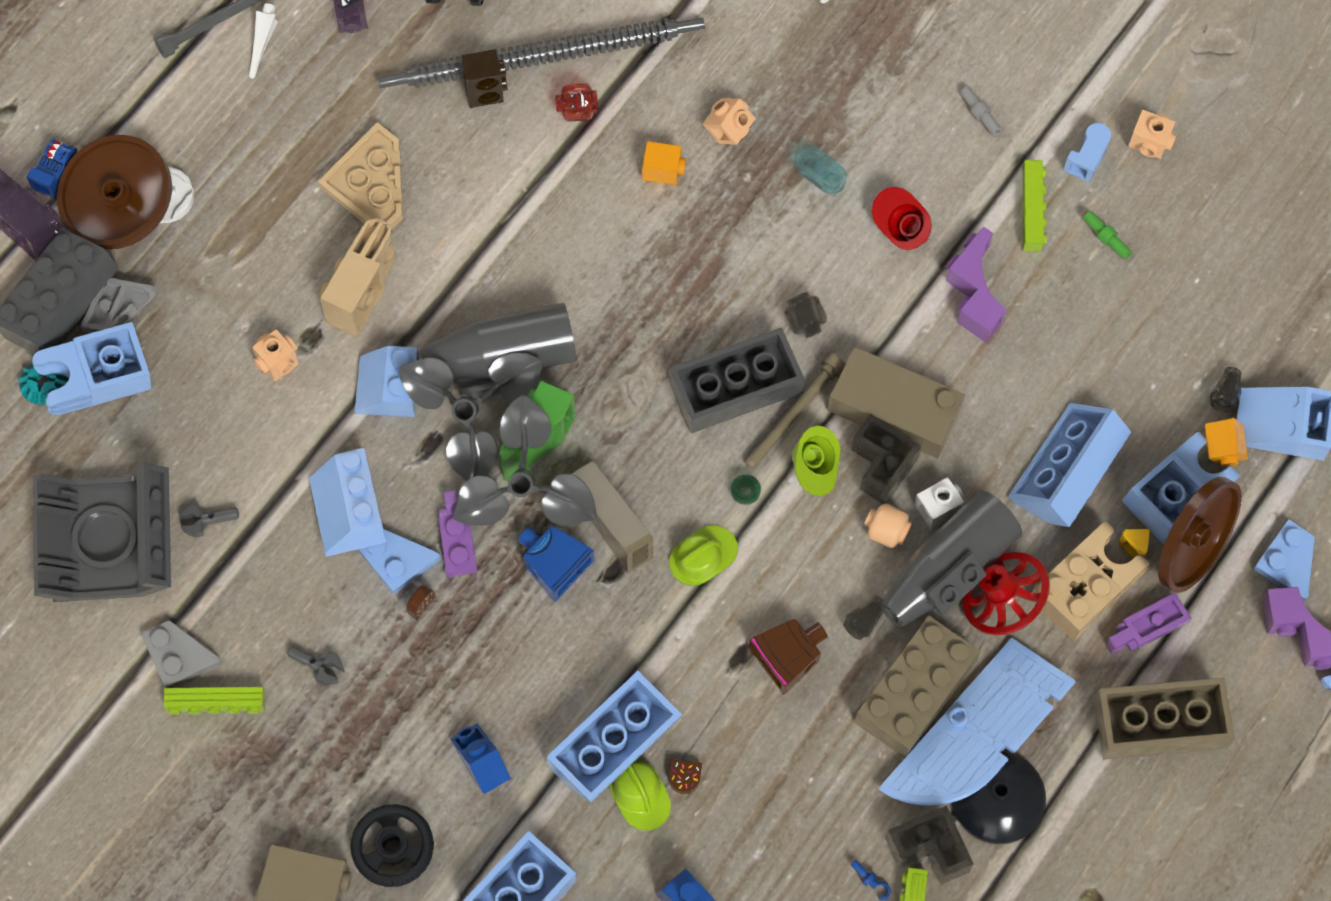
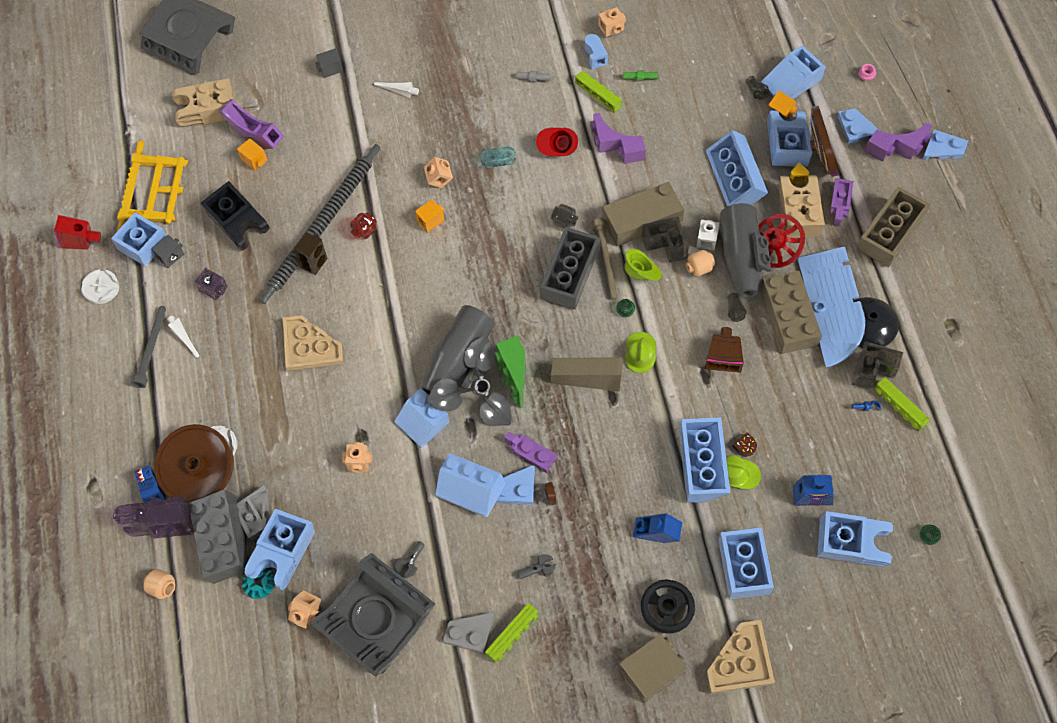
camera: 45 degrees left, 5 degrees down
tan brick [319,219,396,337] -> none
dark grey plant [453,395,596,526] -> none
blue torso [518,526,595,602] -> none
none -> light nougat brick [288,590,321,629]

